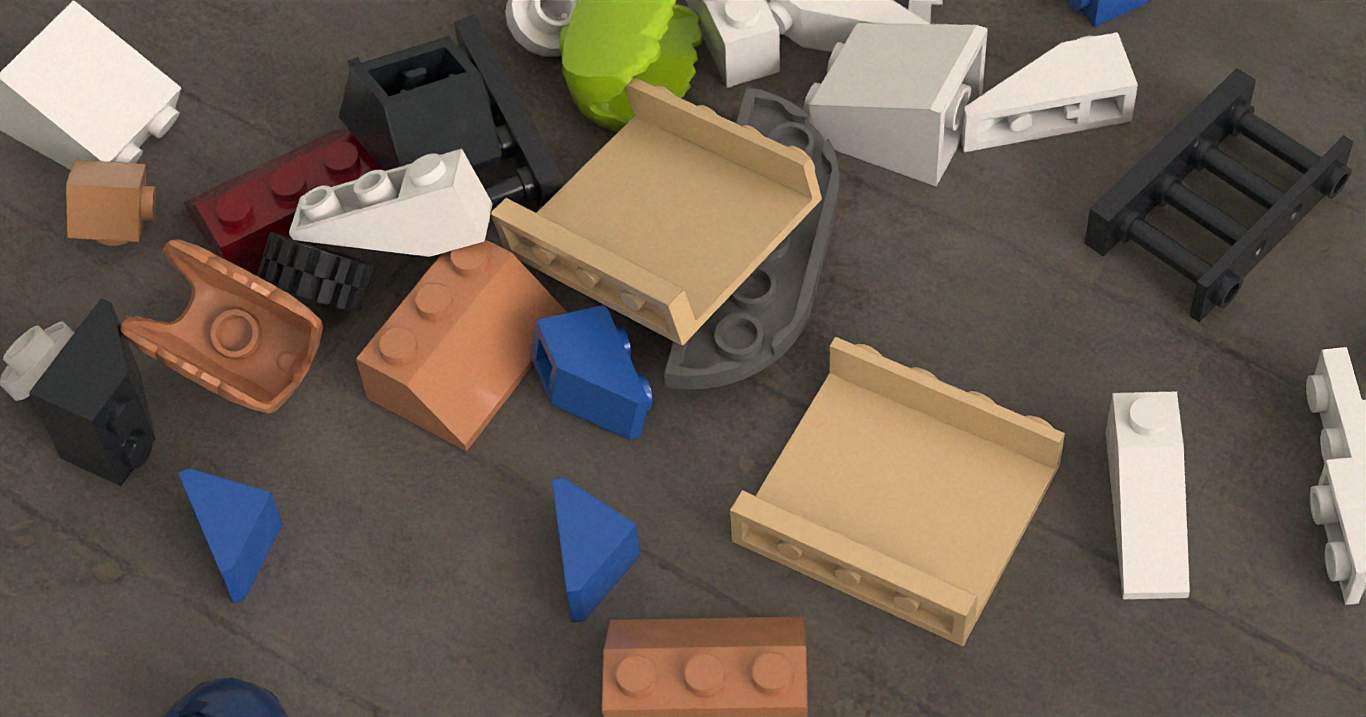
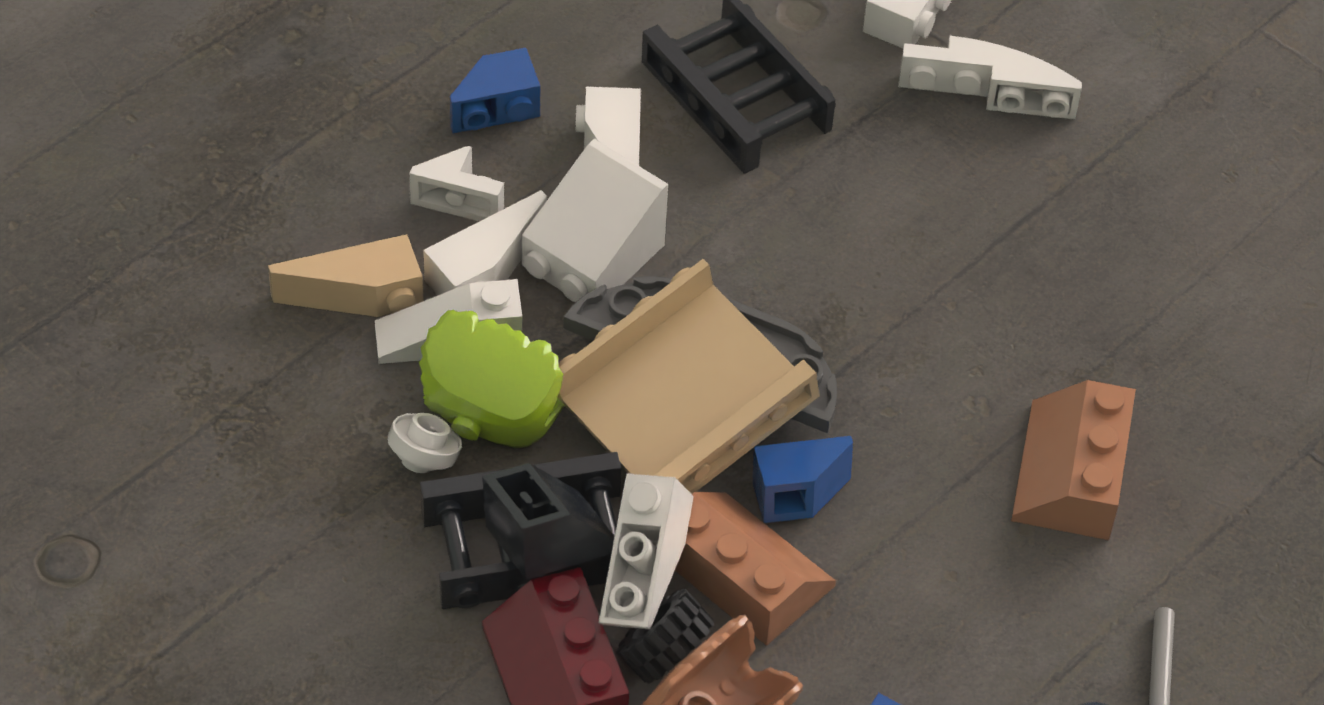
camera: 85 degrees left, 5 degrees down
blue slope [552,478,640,622] -> none
tan panel [730,337,1065,646] -> none
white slope [1105,392,1190,599] -> none

